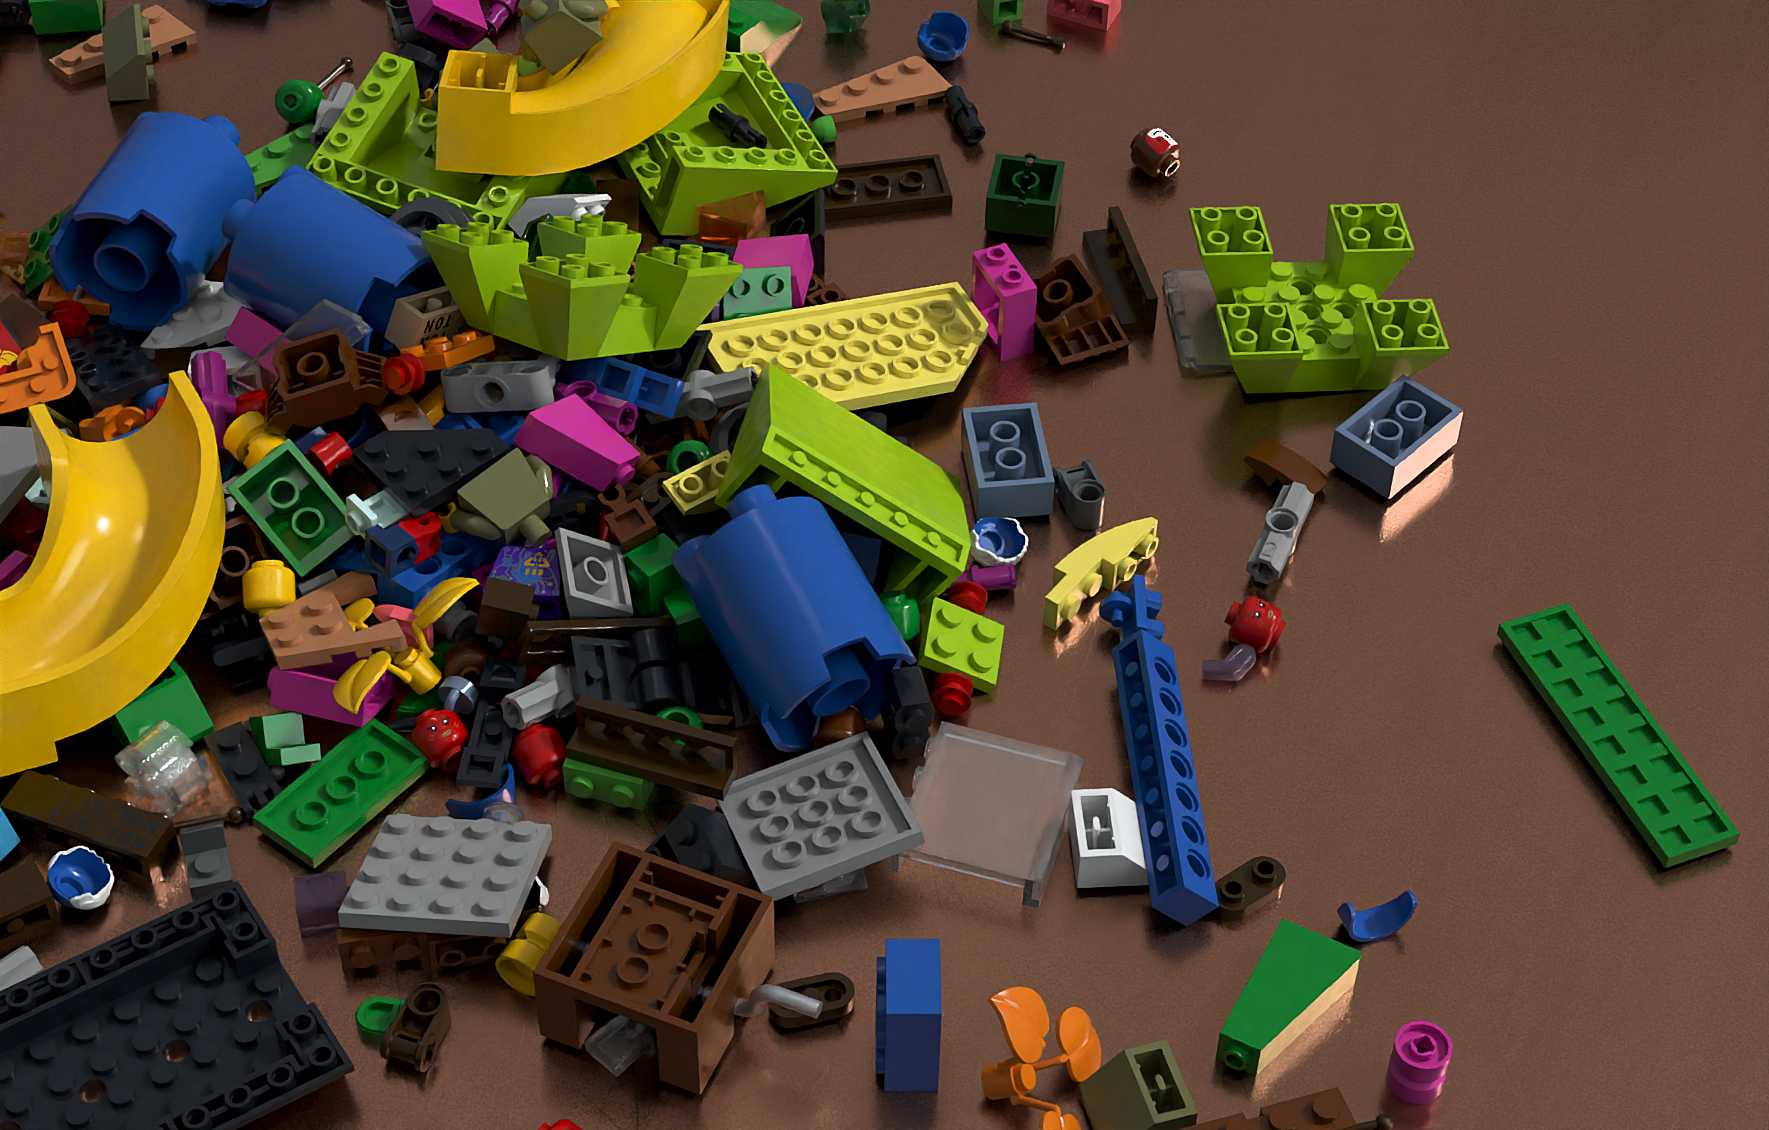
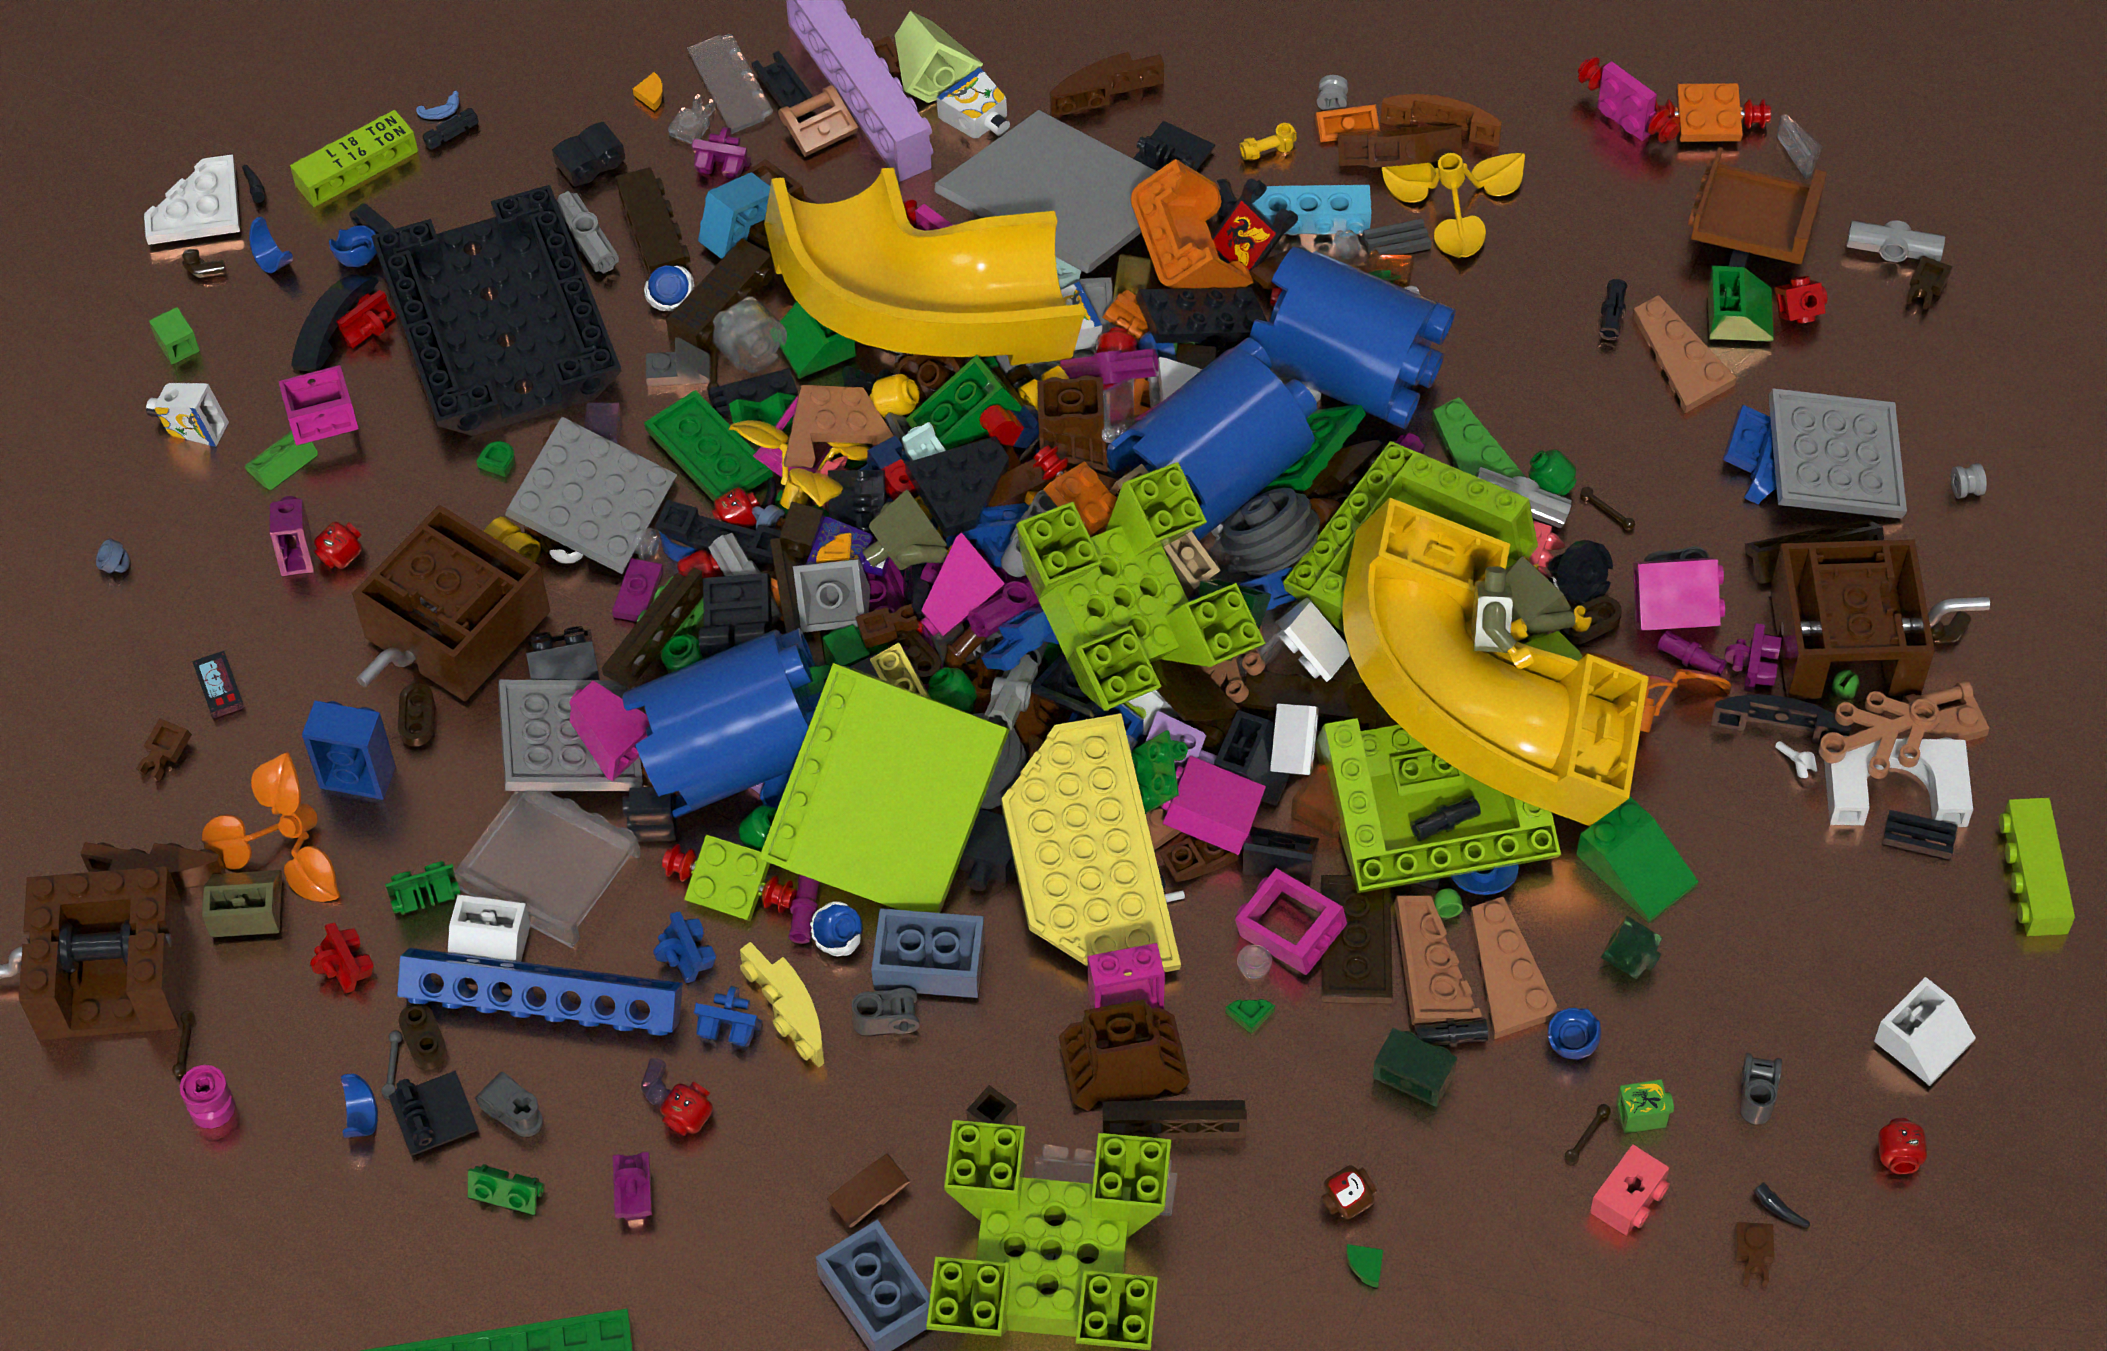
camera: 105 degrees right, 10 degrees up
olive slope [101,4,155,102] -> none
dark brown piece [380,982,452,1072] -> none
dark green brick [984,153,1065,238] -> none
green slope [1216,919,1363,1076] -> none
light grey piece [1246,482,1314,584] -> none
none -> red hips [310,922,374,993]
none -> dark grey hinge [381,1030,402,1099]
none -> green hinge [385,861,461,915]
none -> black hinge [388,1070,479,1156]
none -> green hinge [468,1164,545,1215]
none -> dark grey piece [475,1072,543,1137]
none -> dark pink slope [569,680,650,782]
none -> magenta plate [612,558,663,622]
none -> magenta hips [613,1152,652,1220]
none -> blue hips [653,911,716,983]
none -> light orange tile [816,533,852,563]
none -> black hinge [828,470,886,536]
none -> dark brown brick [966,1085,1018,1126]
none -> green tile [1225,999,1275,1034]
none -> dark pink window [1235,868,1347,975]
none -> clear plate [1237,945,1272,979]
none -> white slope [1270,704,1319,776]
none -> green tile [1346,1244,1383,1288]
none -> clear green brick [1373,1028,1458,1107]
none -> nougat wing [1394,896,1483,1025]
none -> black pin [1599,279,1628,340]

